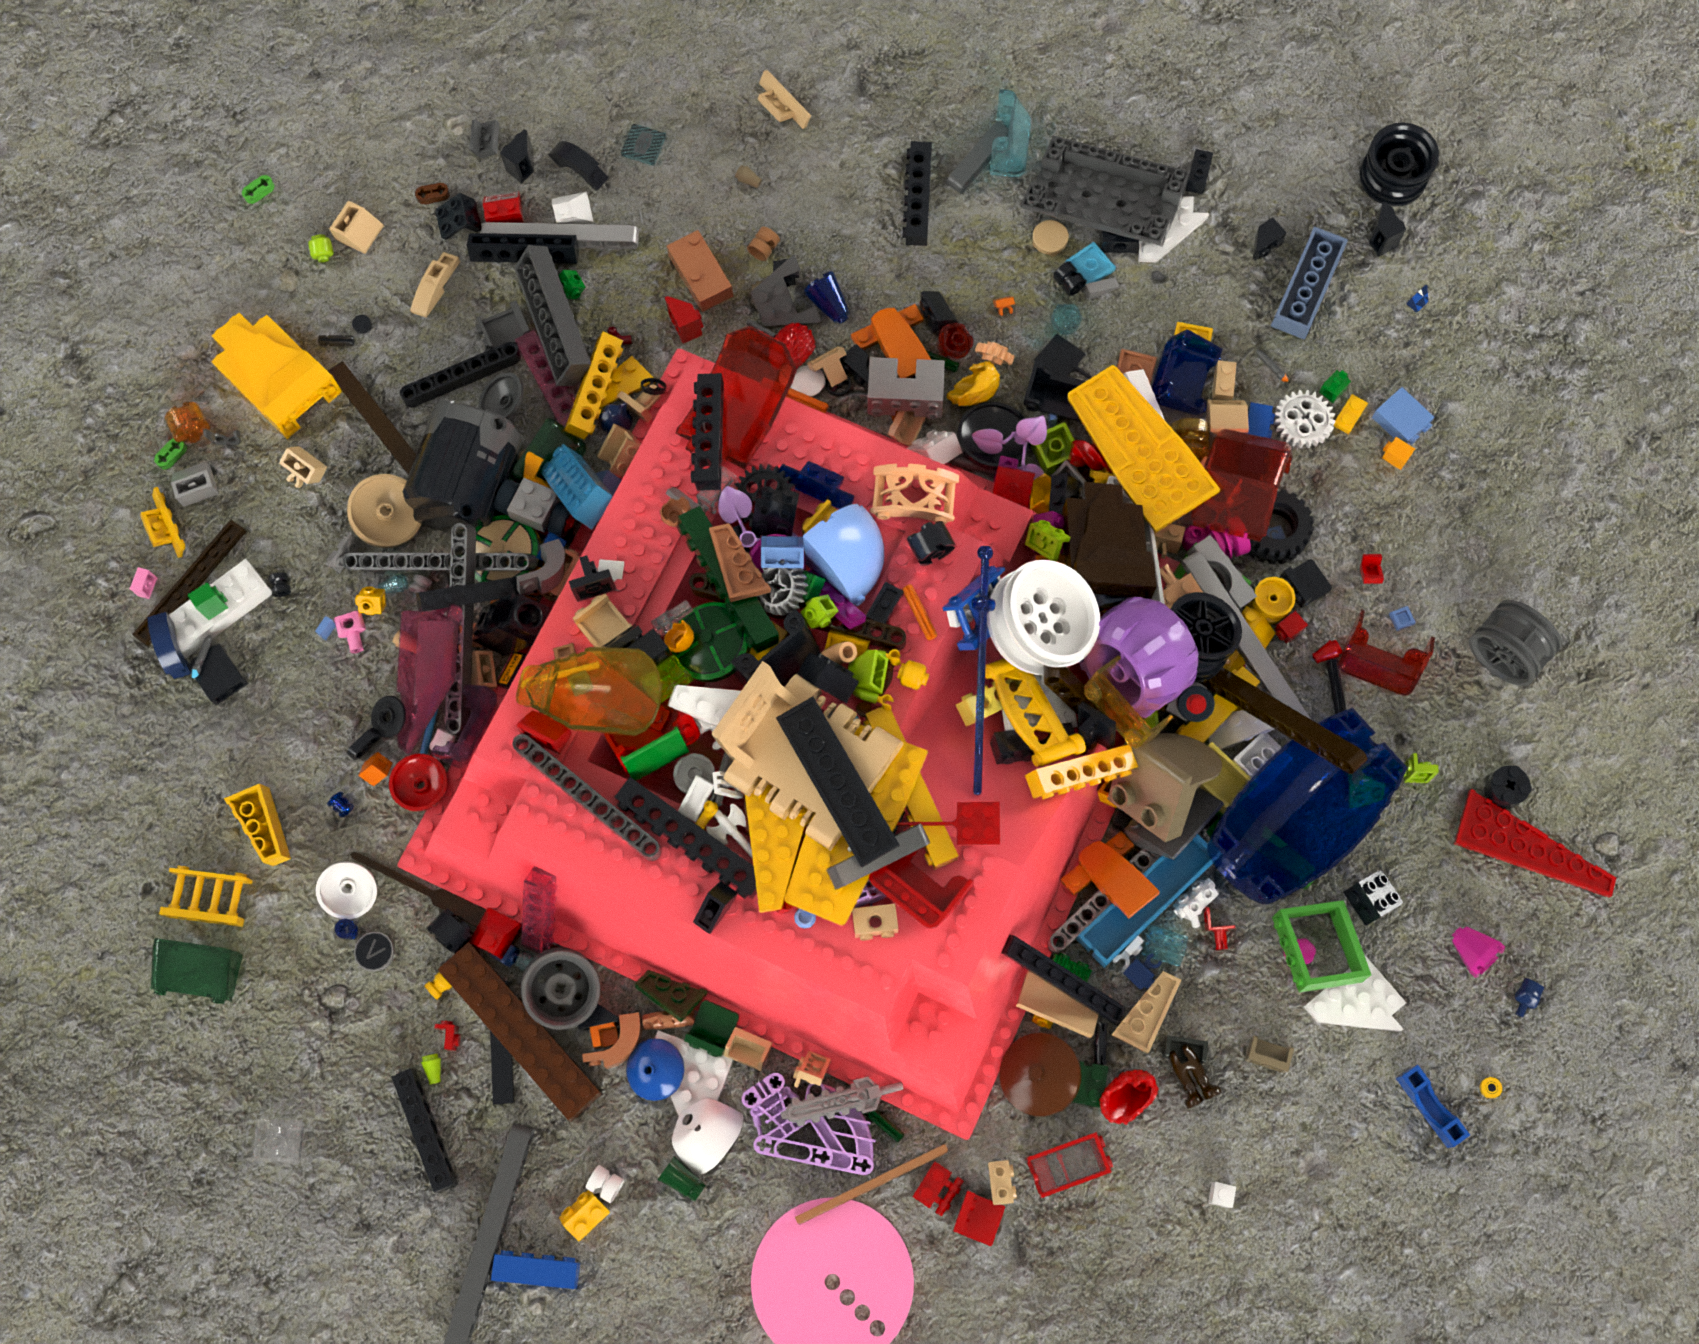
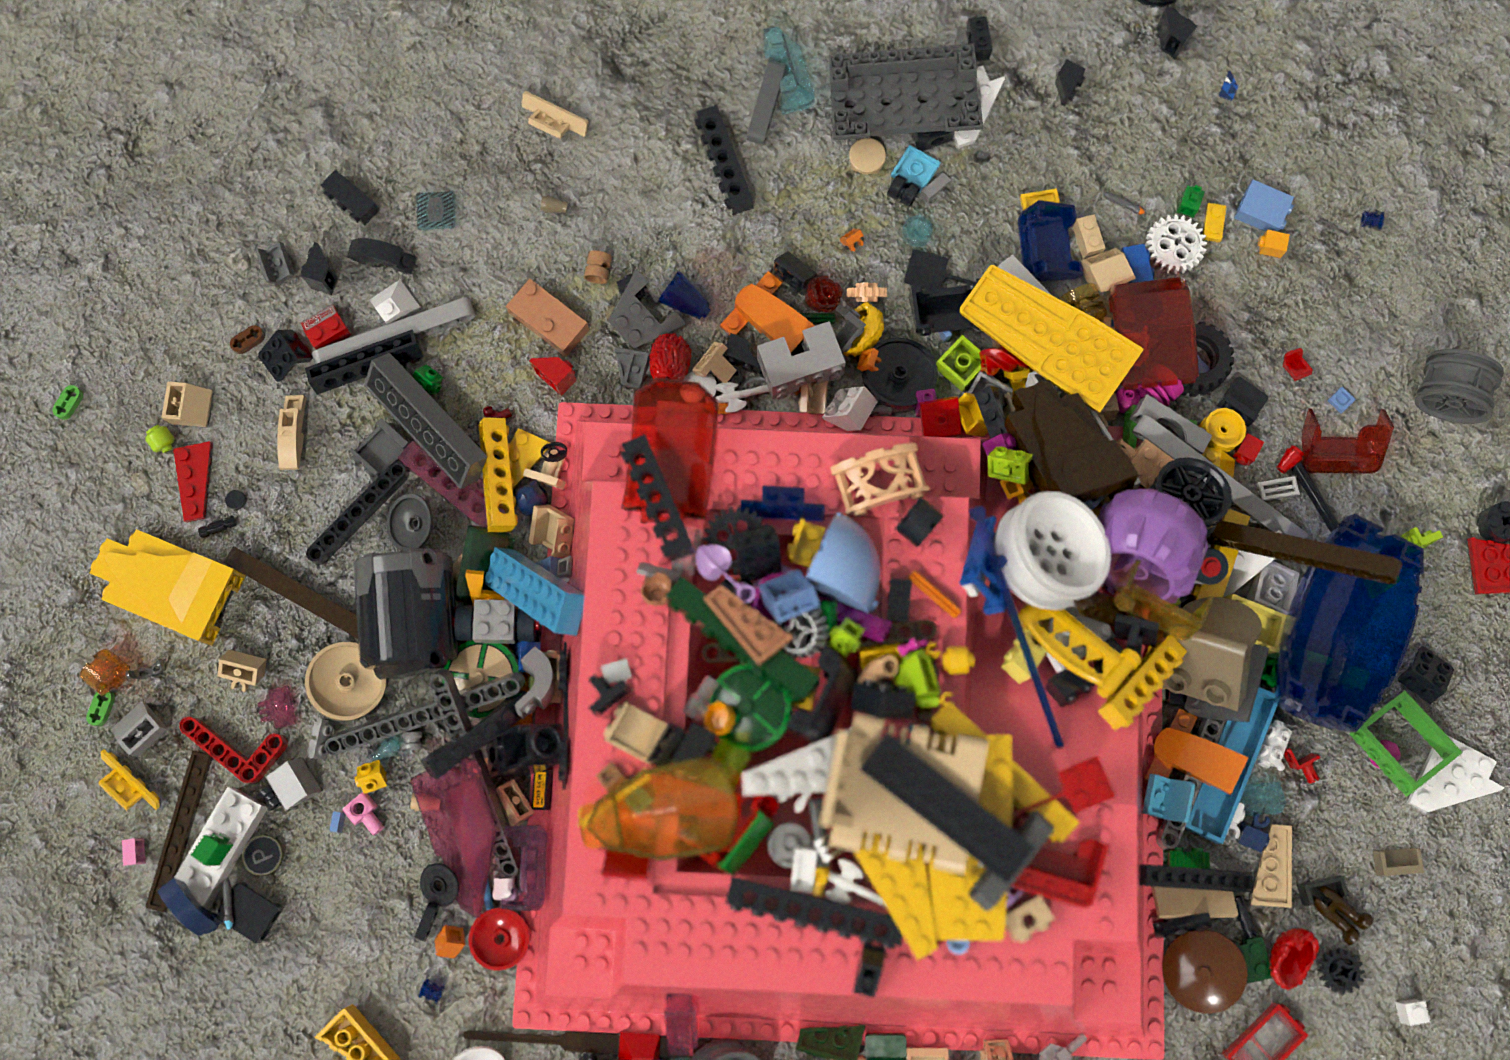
camera: 25 degrees left, 5 degrees up
dark grey beam [512,734,662,861] -> none
lavender plant [972,415,1047,480] -> none
nougat tile [1117,349,1157,384] -> none
sand blue brick [1271,226,1348,340] -> none
none -> red wing [173,441,213,523]
none -> red beam [179,717,288,784]
none -> black tile [242,835,284,876]
none -> clear pink hinge [257,686,296,729]
none -> slope [266,758,322,811]
none -> black brick [320,169,380,226]
none -> light grey slope [557,556,572,582]
none -> black hinge [558,642,568,789]
none -> white piece [714,382,769,413]
none -> dark grey bracket [835,304,866,354]
none -> orange tile [856,348,881,372]
none -> dark pink piece [898,638,929,657]
none -> medium azure bracket [1142,774,1195,823]
none -> black hinge [1153,912,1212,938]
none -> white tile [1256,476,1300,501]
none -> black gear [1317,948,1365,995]
none -> clear blue bush [1360,211,1385,230]

